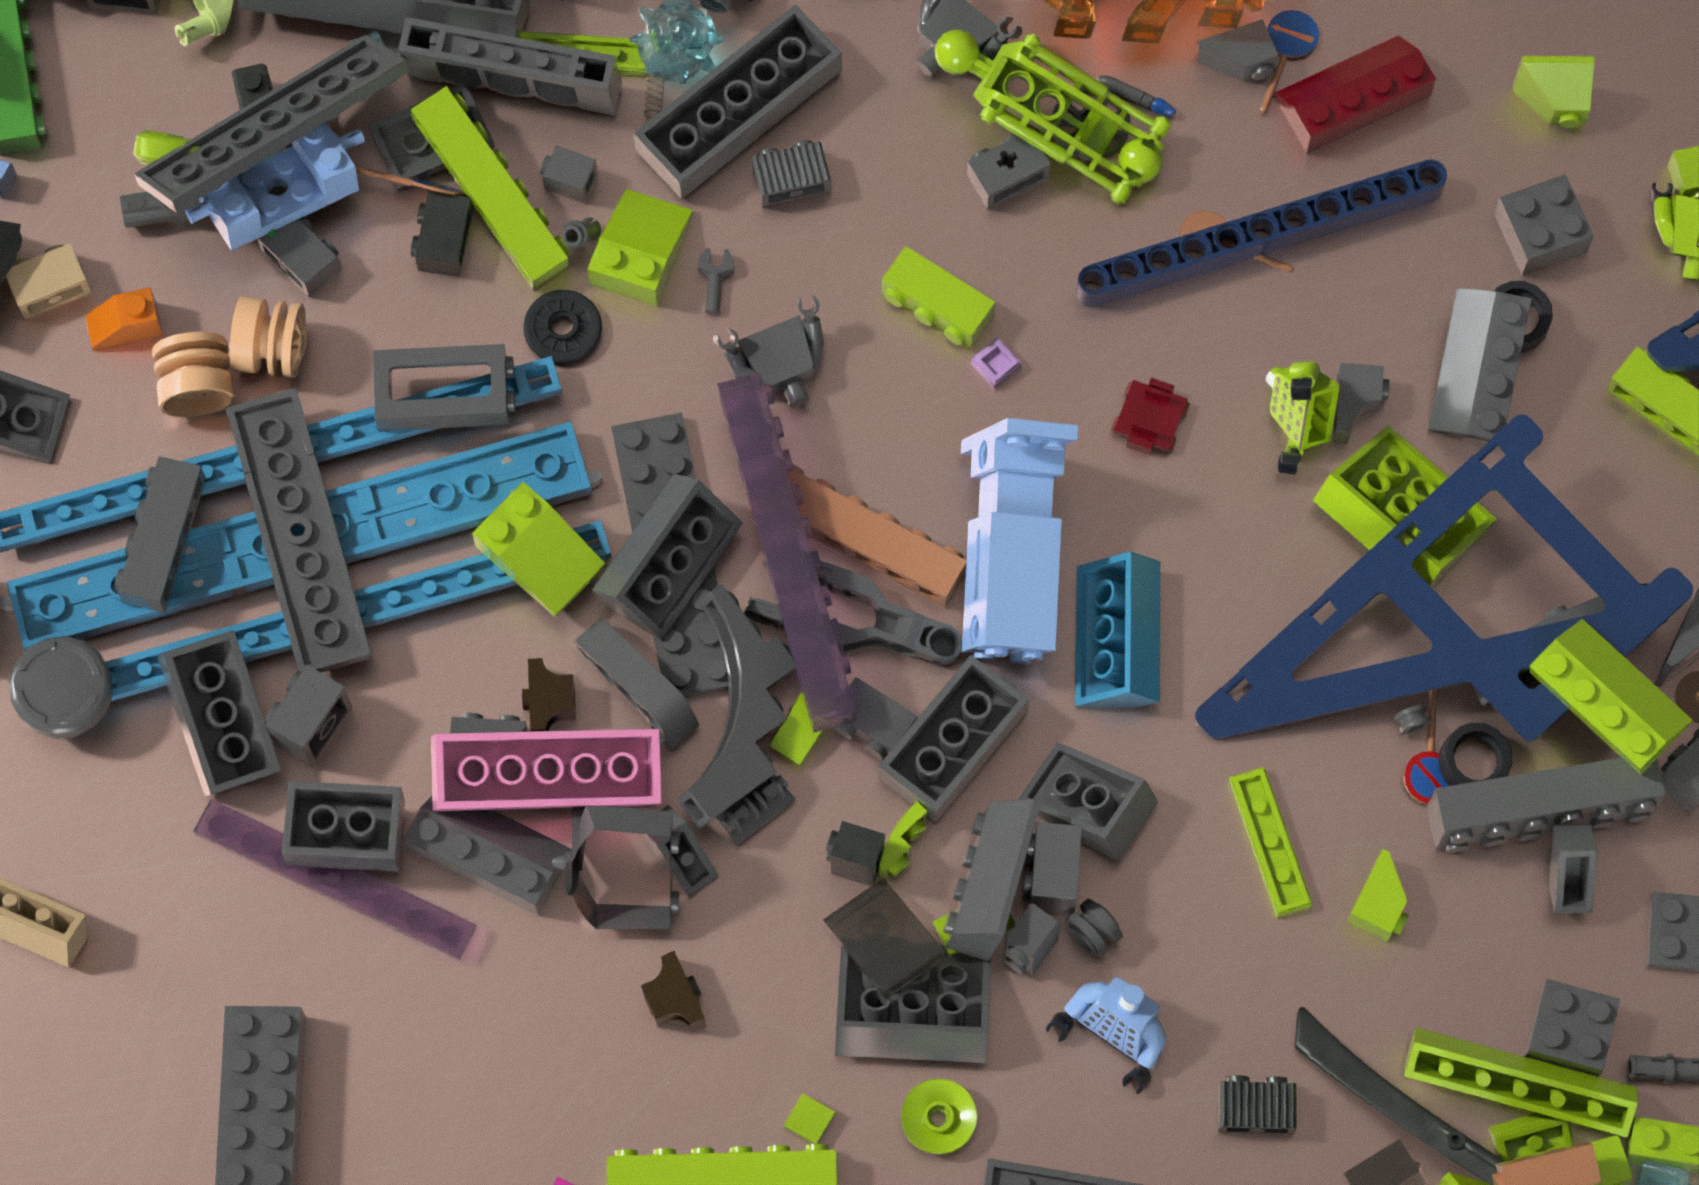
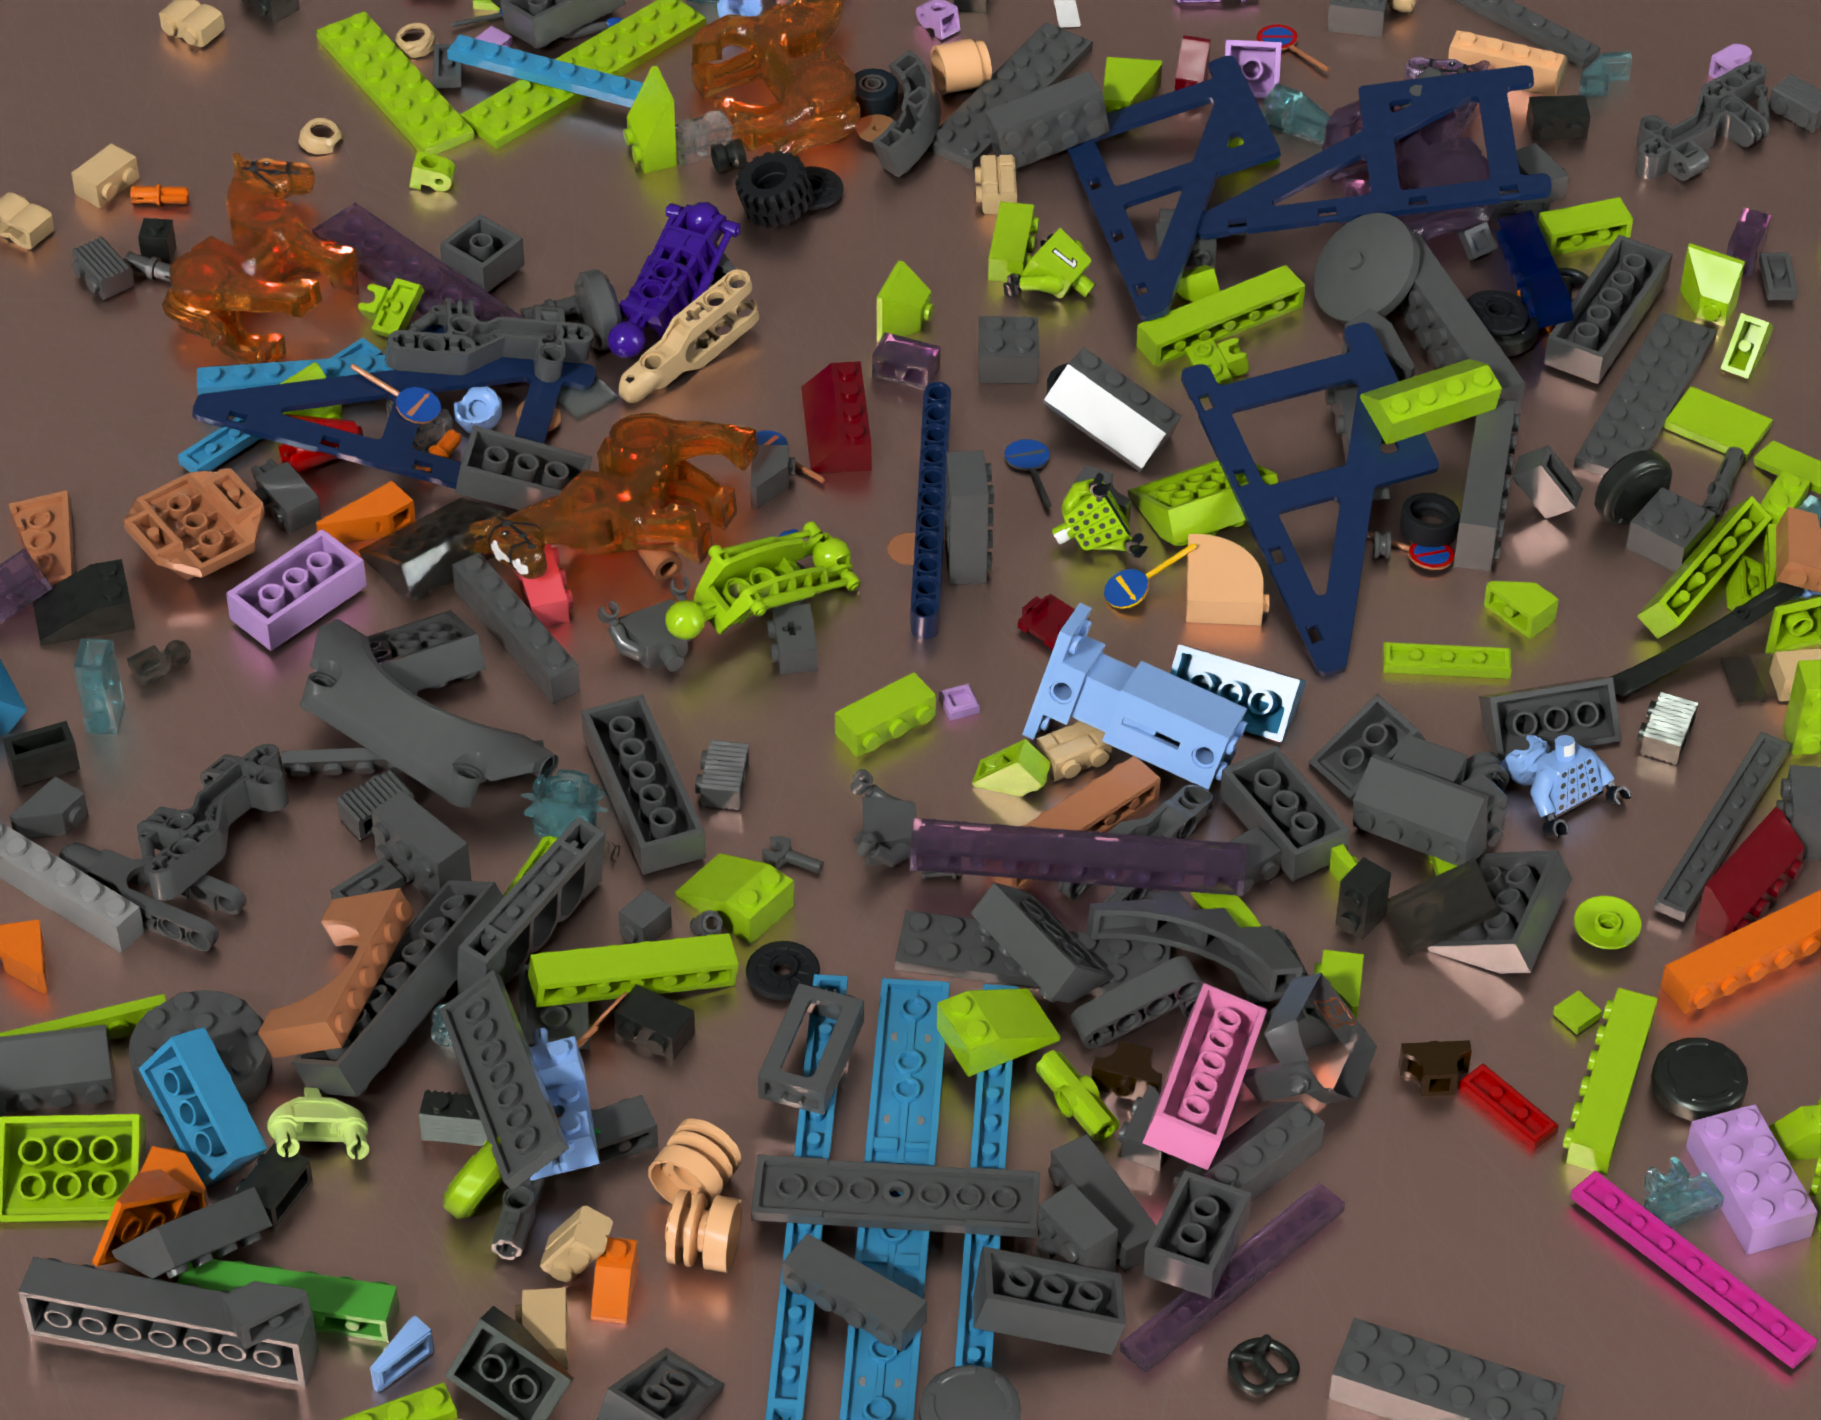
camera: 70 degrees left, 25 degrees down
none -> tan brick [540,1205,613,1283]
none -> clear purple brick [872,332,941,390]
none -> dark grey brick [945,450,994,585]
none -> lime slope [972,739,1051,797]
none -> blue piece [1004,439,1051,508]
none -> tan brick [1036,721,1112,782]
none -> lime piece [1036,1050,1119,1143]
none -> dark grey brick [1048,1134,1156,1272]
none -> blue piece [1104,543,1197,609]
none -> lime plate [1185,338,1249,385]
none -> light nougat brick [1186,534,1269,626]
none -> pearl dark grey piece [1228,1334,1300,1396]
none -> lime slope [1314,949,1364,1019]
none -> red tile [1458,1063,1559,1151]
none -> dark grey slope [1479,677,1622,761]
none -> light blue hair [1501,735,1550,786]
none -> pearl dark grey piece [1594,450,1672,526]

